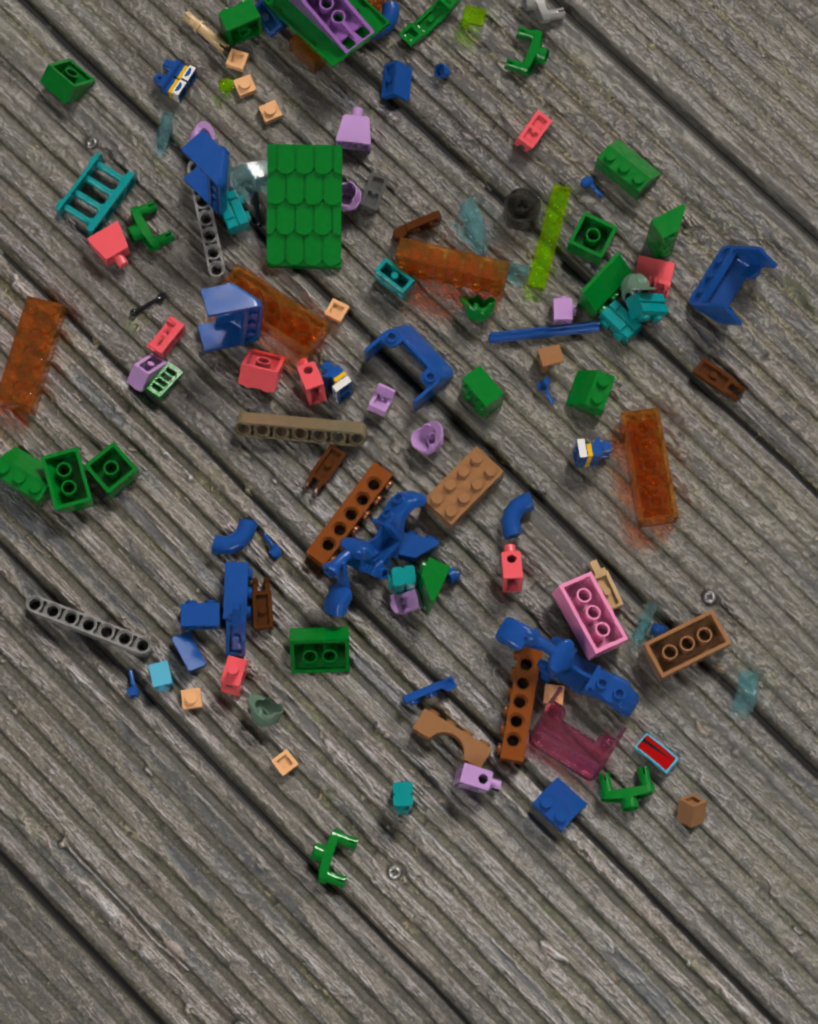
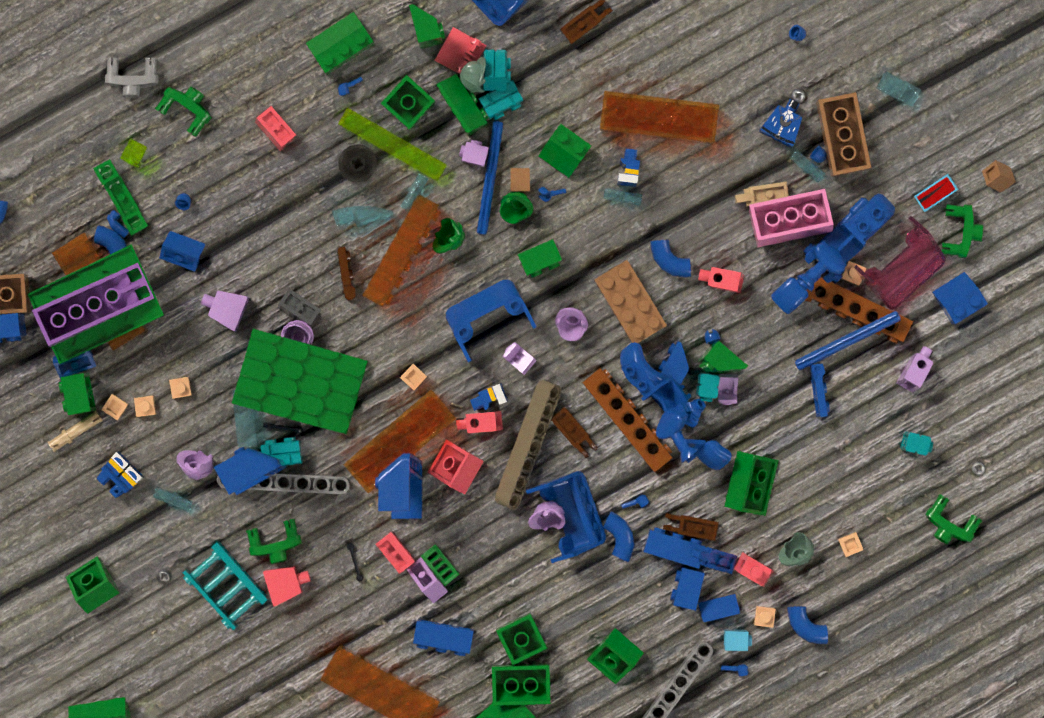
camera: 75 degrees left, 15 degrees up
clear neon green hinge [218,78,234,94] -> none
teal brick [374,258,415,300] -> none
medium nougat arch [412,708,492,768] -> none
none -> blue arm [107,210,129,238]
none -> blue brick [413,619,474,656]
none -> green piece [499,191,534,224]
none -> blue windscreen [526,471,606,563]
none -> lavender piece [528,501,565,531]
none -> green slope [587,628,644,684]
none -> clear light blue axle [604,188,642,206]
none -> blue torso [759,99,802,148]
none -> blue cylinder [787,606,828,644]
none -> blue hinge [789,25,806,41]
none -> blue axle [795,311,901,370]

